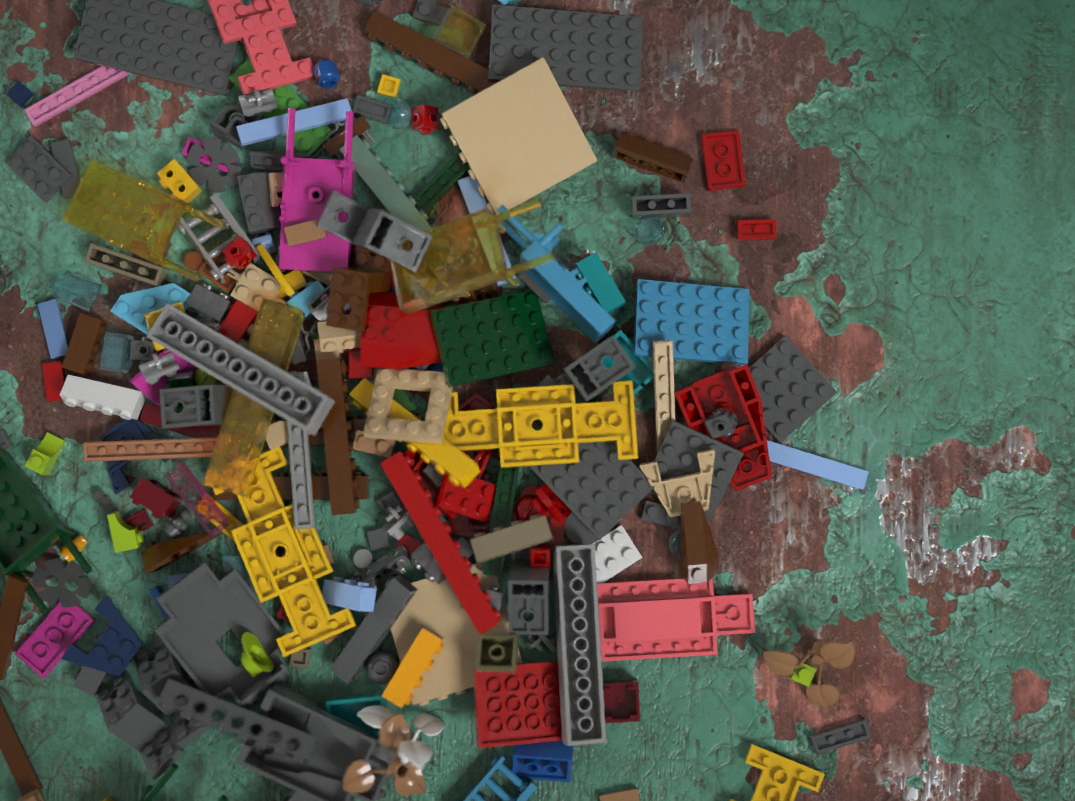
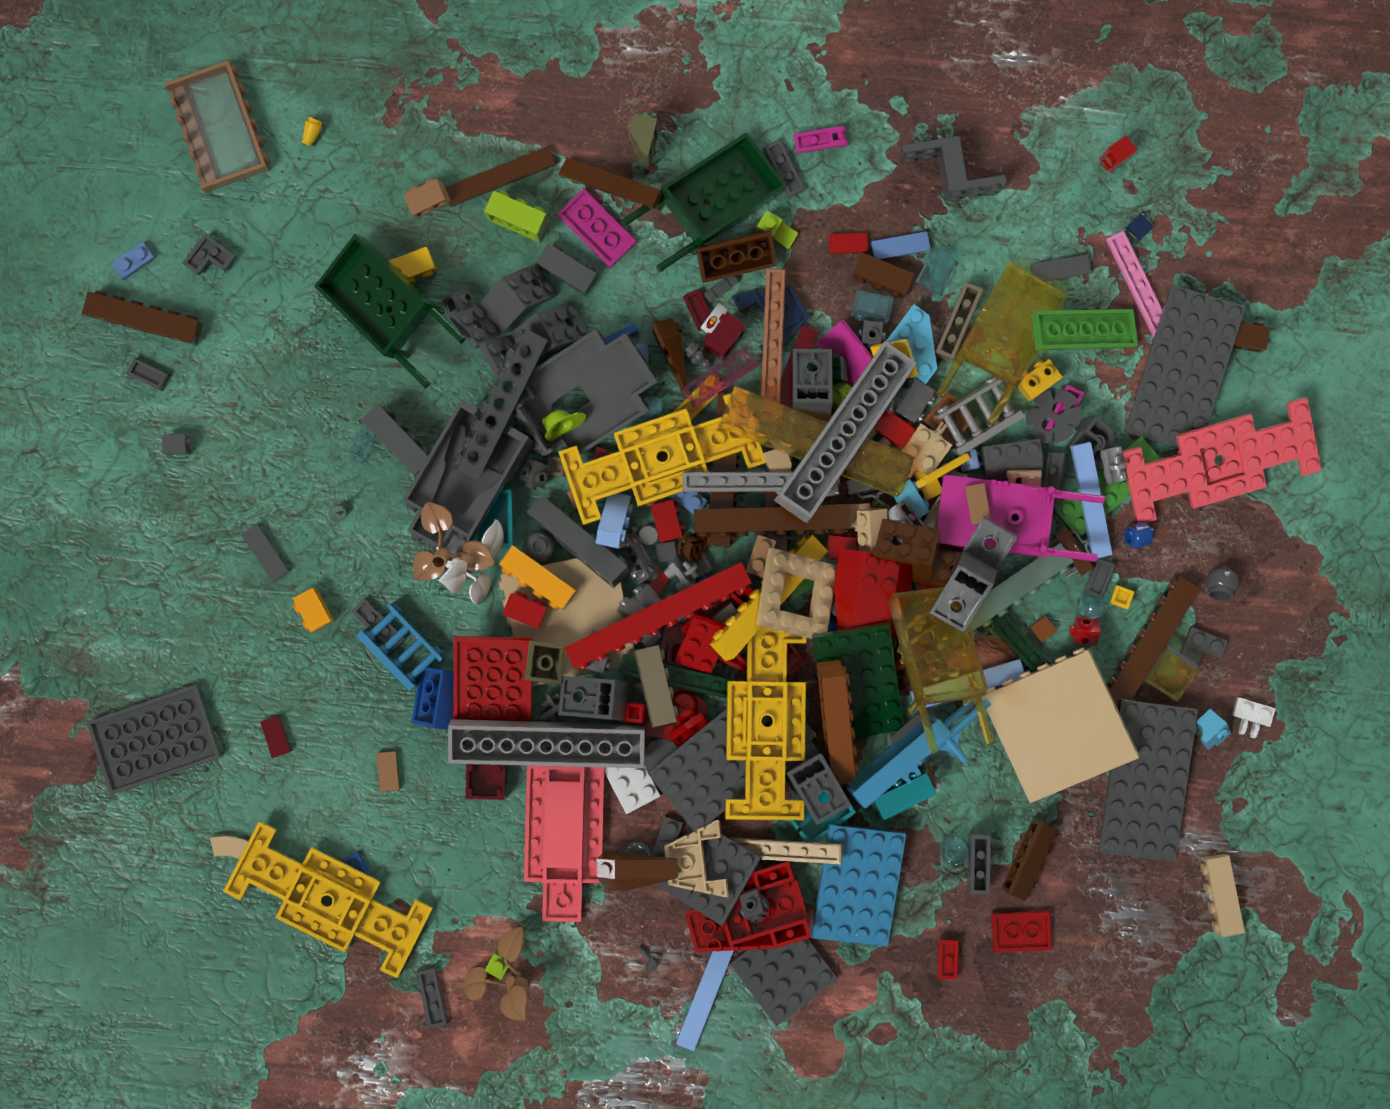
camera: 90 degrees right, 0 degrees up
dark grey plate [6,135,72,202] -> none
dark grey piece [32,559,91,608] -> none
light orange cone [59,534,88,563] -> none
white brick [60,375,145,420] -> none
dark blue wing [61,595,143,676] -> none
lime arch [107,511,144,553] -> none
light grey hips [139,352,179,385] -> none
dark orange tile [184,252,204,271] -> none
red brick [222,236,258,270] -> none
none -> dark grey brick [442,289,476,318]
none -> lime brick [484,191,549,243]
none -> red brick [502,591,548,629]
none -> dark grey brick [519,458,552,490]
none -> dark grey hand [637,946,658,971]
none -> red brick [650,499,685,543]
none -> medium blue plate [669,492,708,514]
none -> reddish brown wheel [678,532,706,562]
none -> reddish brown slope [696,230,777,283]
none -> white sticker [701,303,728,333]
none -> dark orange brick [817,660,858,784]
none -> dark orange tile [1029,616,1057,643]
none -> bright green plate [1031,309,1138,351]

